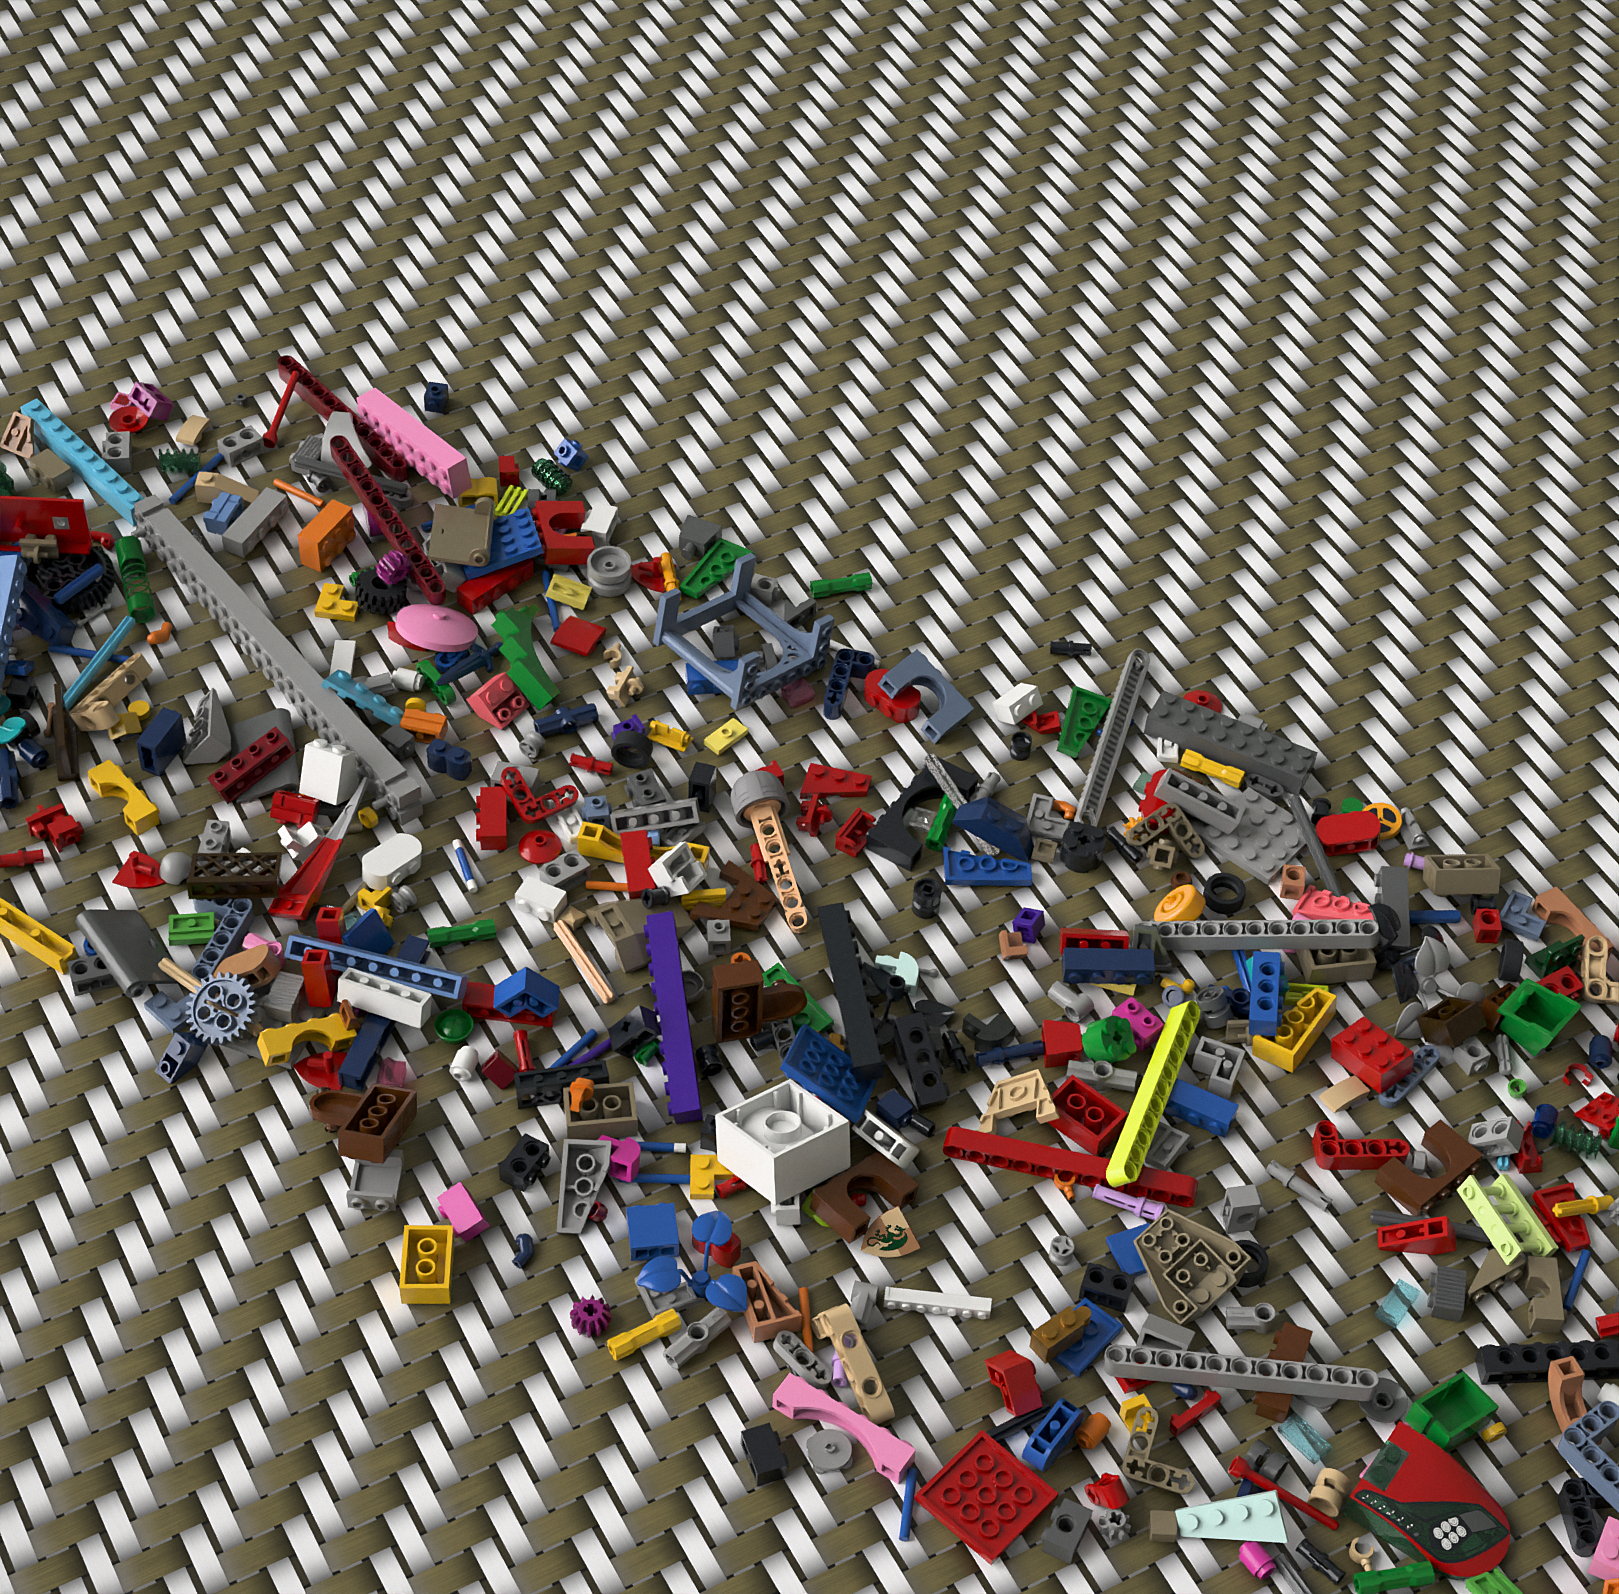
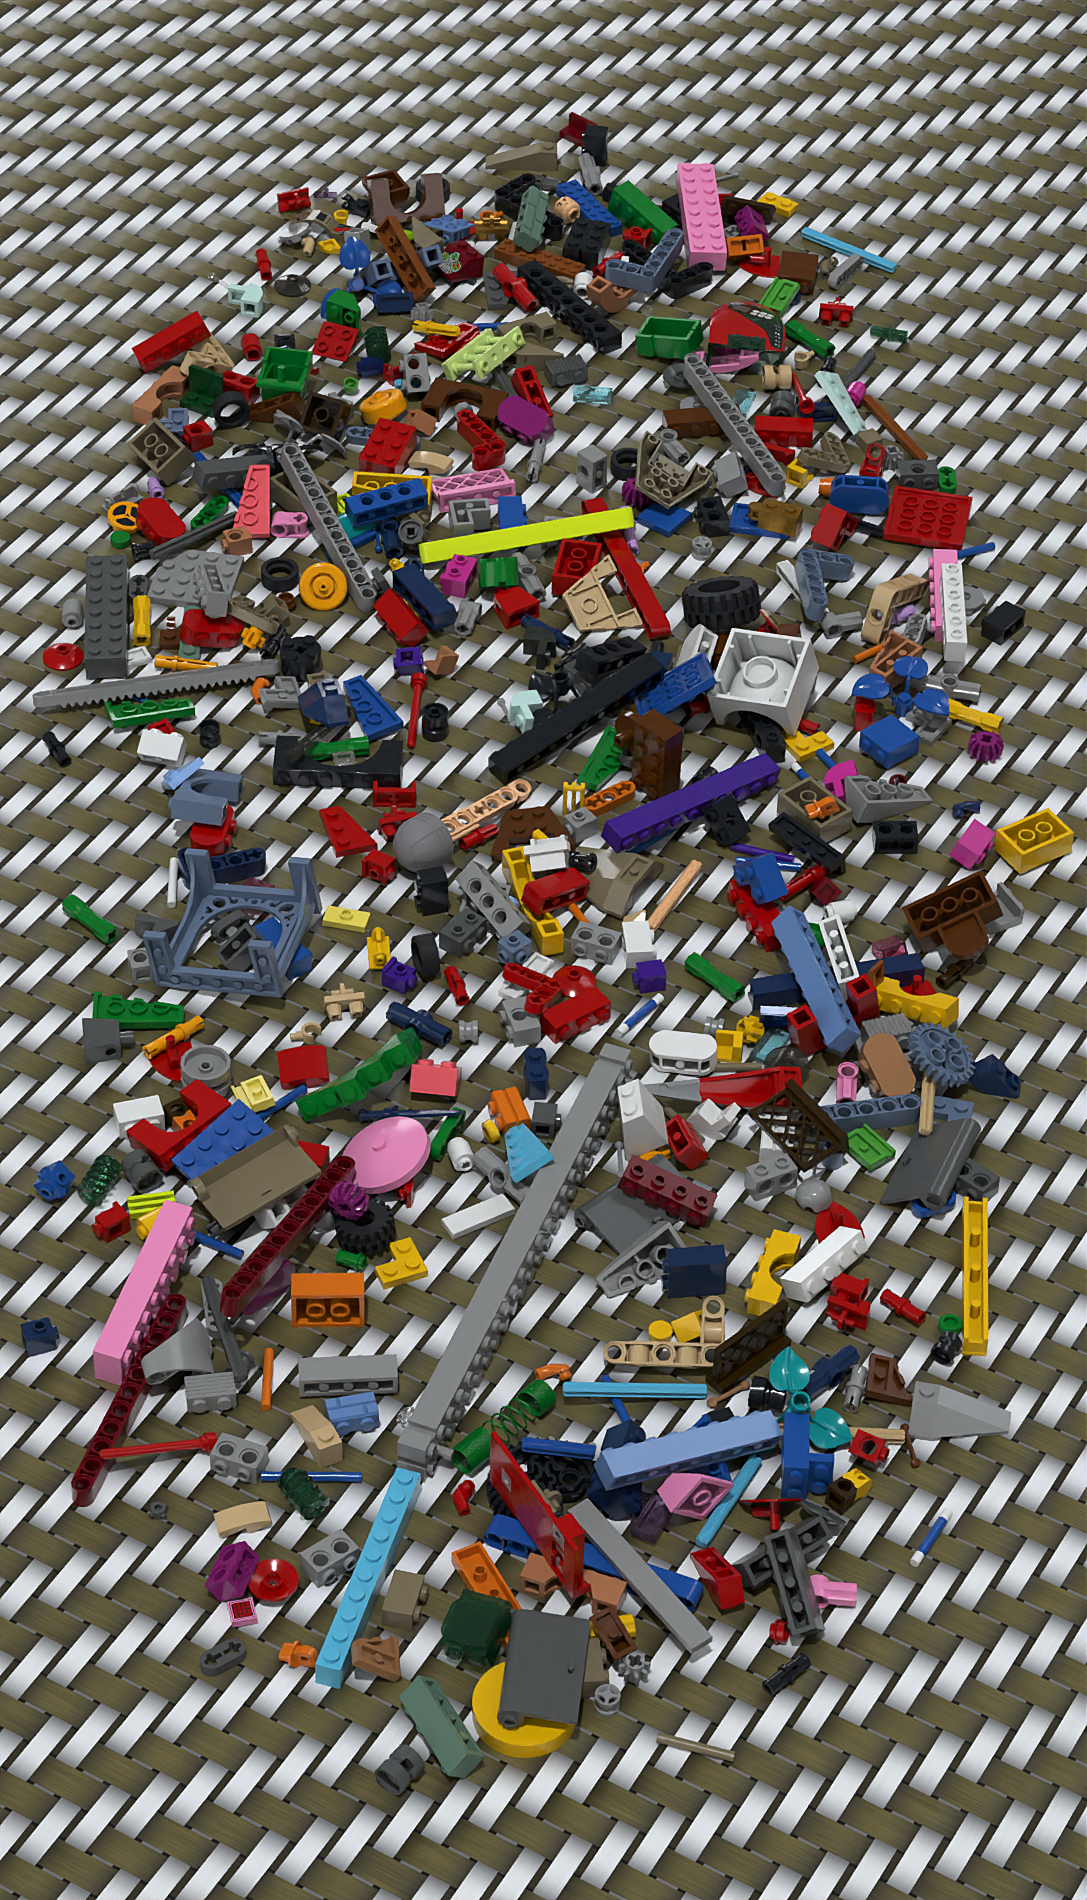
camera: 120 degrees left, 5 degrees down
none -> light orange pin [154,654,218,672]
none -> light blue wing [161,757,205,790]
none -> green beam [190,496,229,531]
none -> dark grey beam [200,1638,246,1677]
none -> orange piece [279,1640,319,1668]
none -> light orange wheel [359,389,407,425]
none -> nougat panel [404,409,437,436]
none -> red piece [407,673,427,748]
none -> bright pink fence [432,468,516,513]
none -> magenta brick [497,395,554,444]
none -> yellow tile [562,782,585,819]
none -> dark purple brick [632,959,667,994]
none -> black tyre [681,576,761,631]
none -> red brick [754,415,813,448]
none -> white brick [780,1226,868,1303]
none -> sand blue beam [794,548,855,621]
none -> dark orange axle [862,394,928,460]
none -> green beam [938,466,957,494]
none -> white brick [939,563,967,662]

